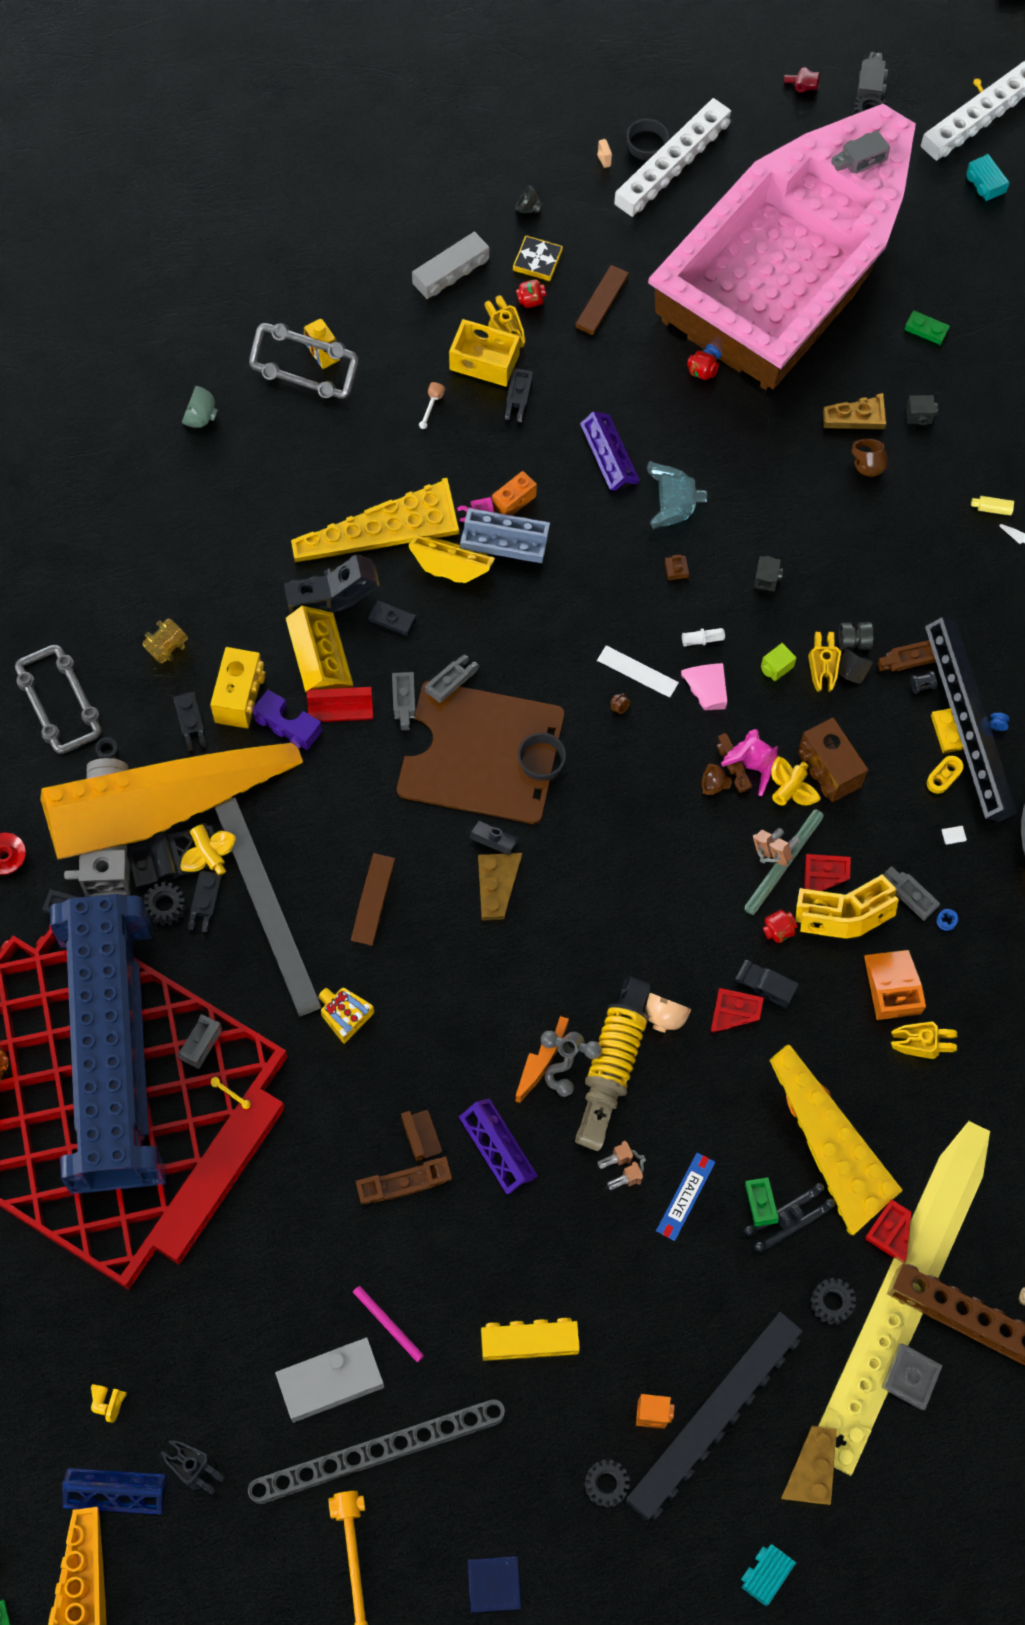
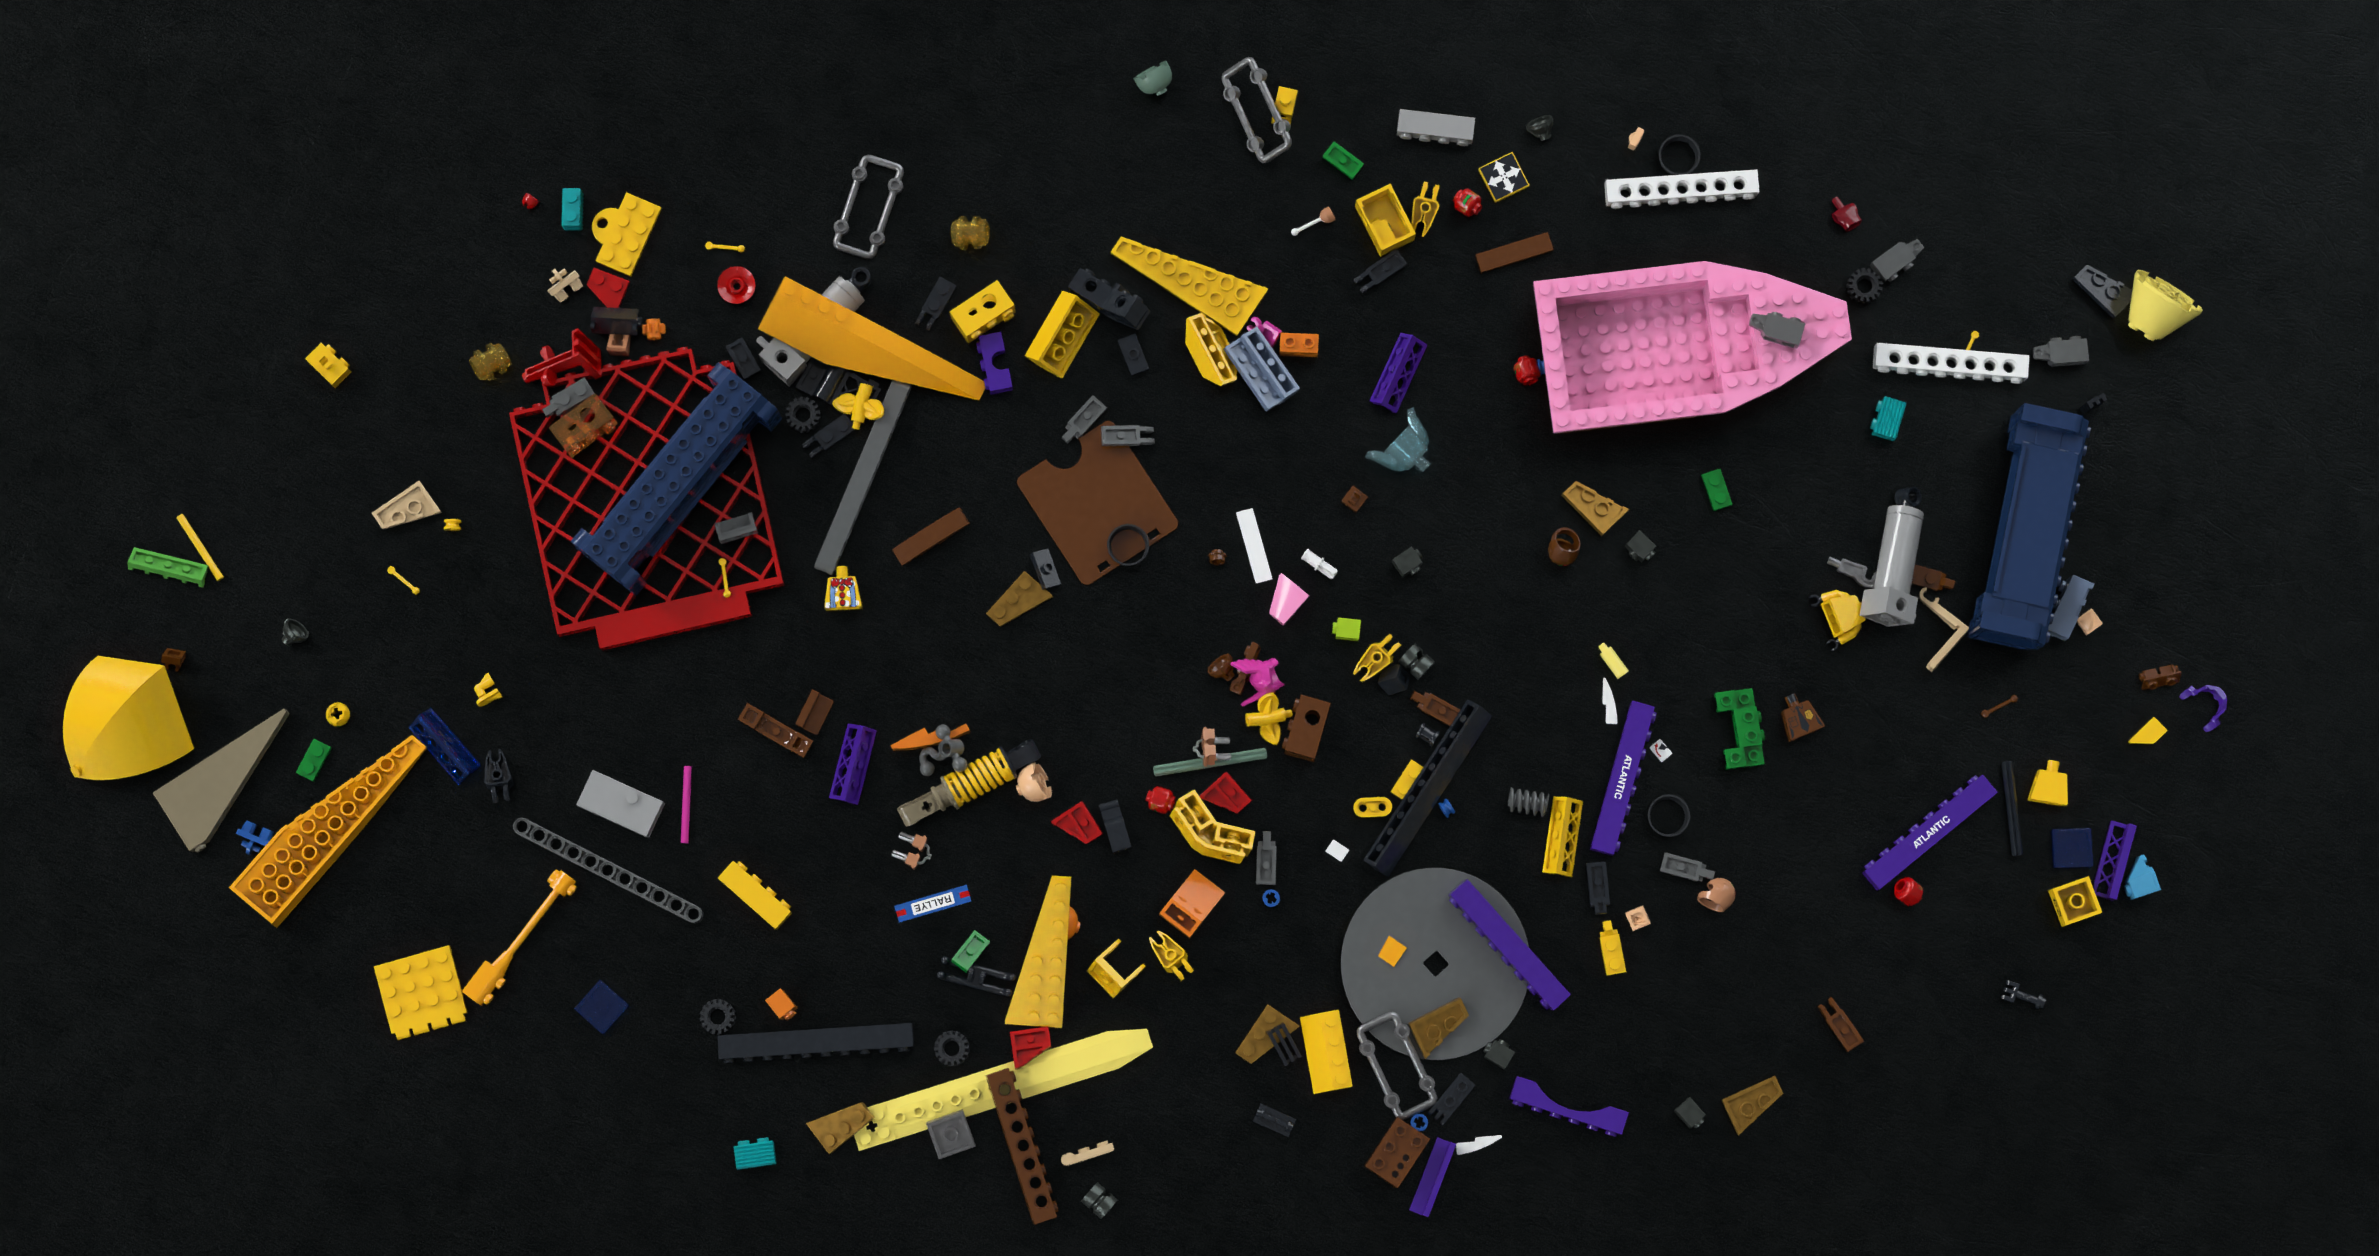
camera: 45 degrees right, 15 degrees up
red panel [307,687,373,722] -> none
none -> yellow hose [1087,939,1146,998]
none -> green plate [1322,142,1364,180]

